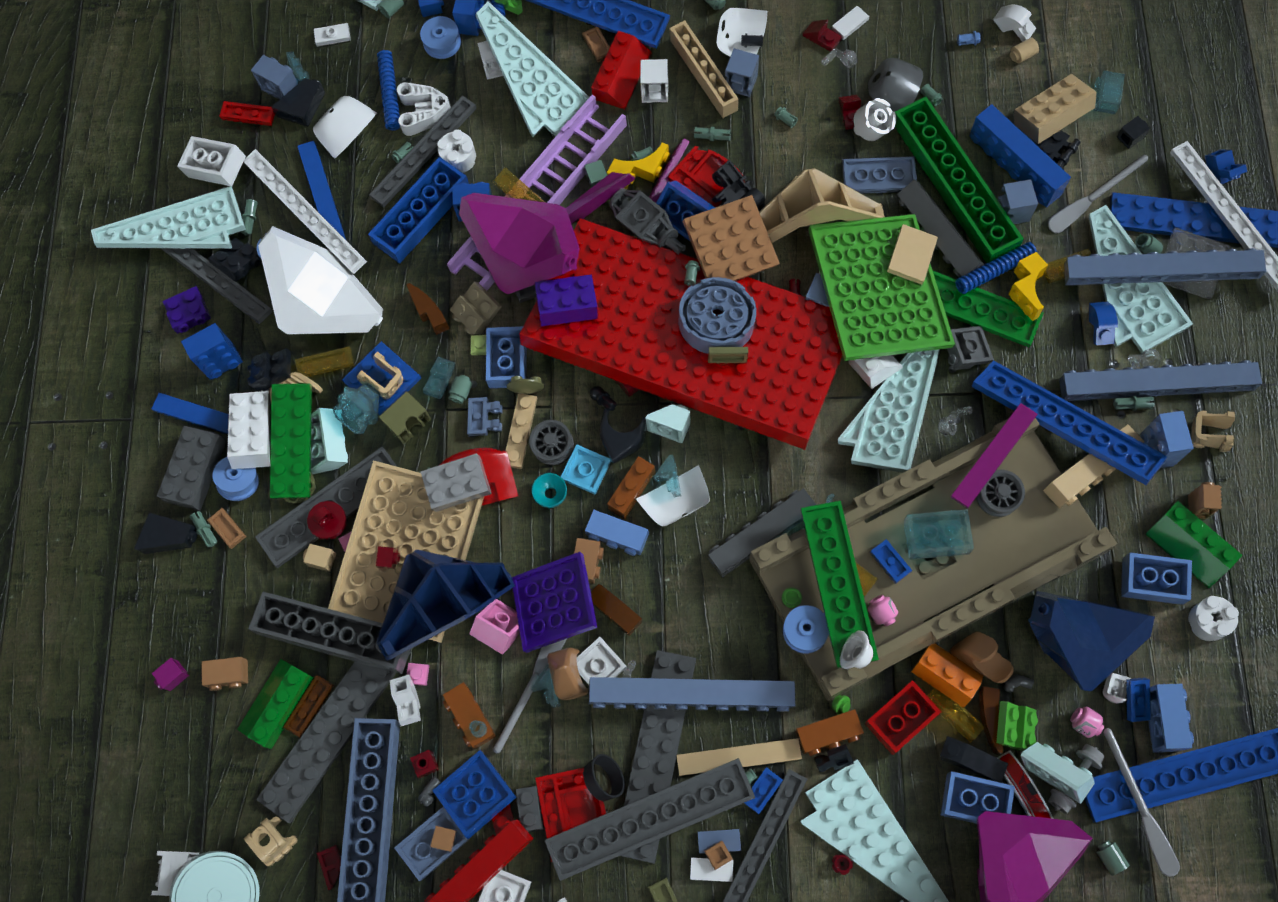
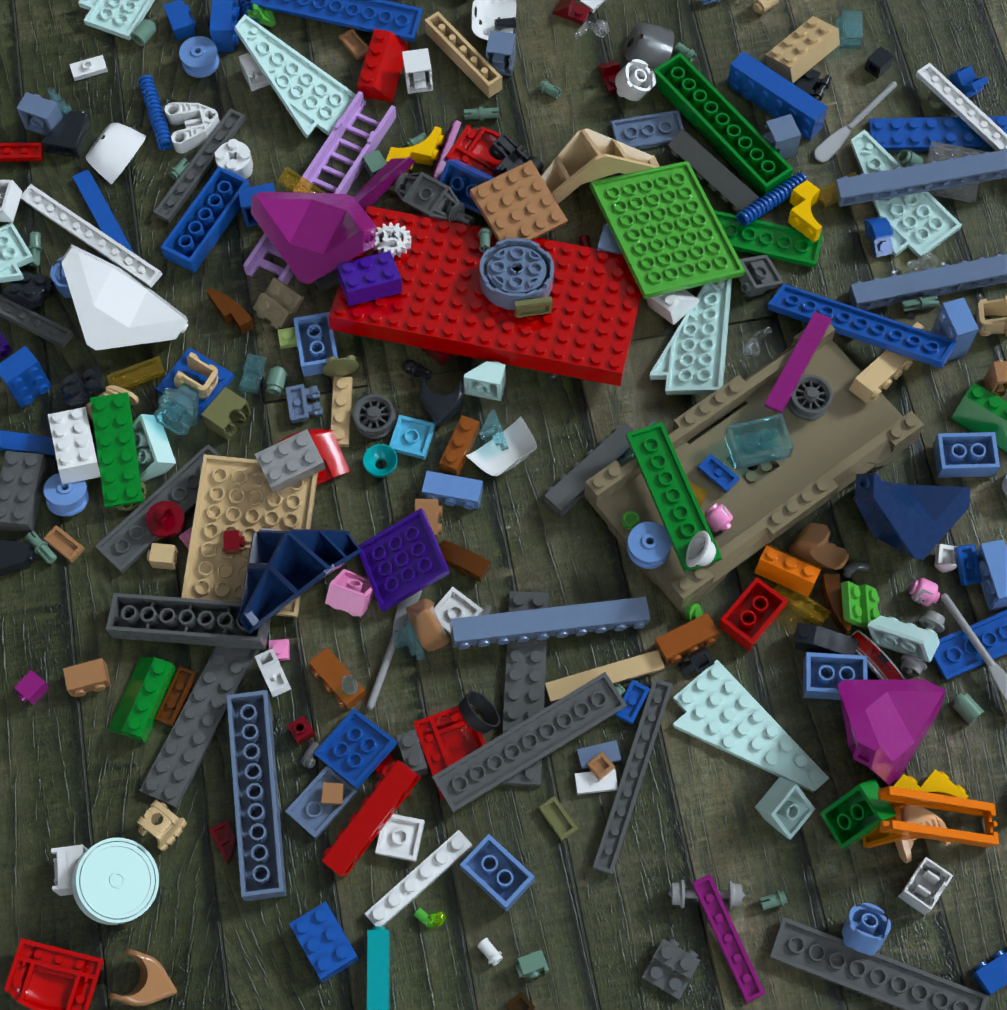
camera: 15 degrees left, 5 degrees down
dark red plate [832,853,853,875] -> none
tan tile [887,224,938,285] -> none
none -> white gear [373,222,412,259]

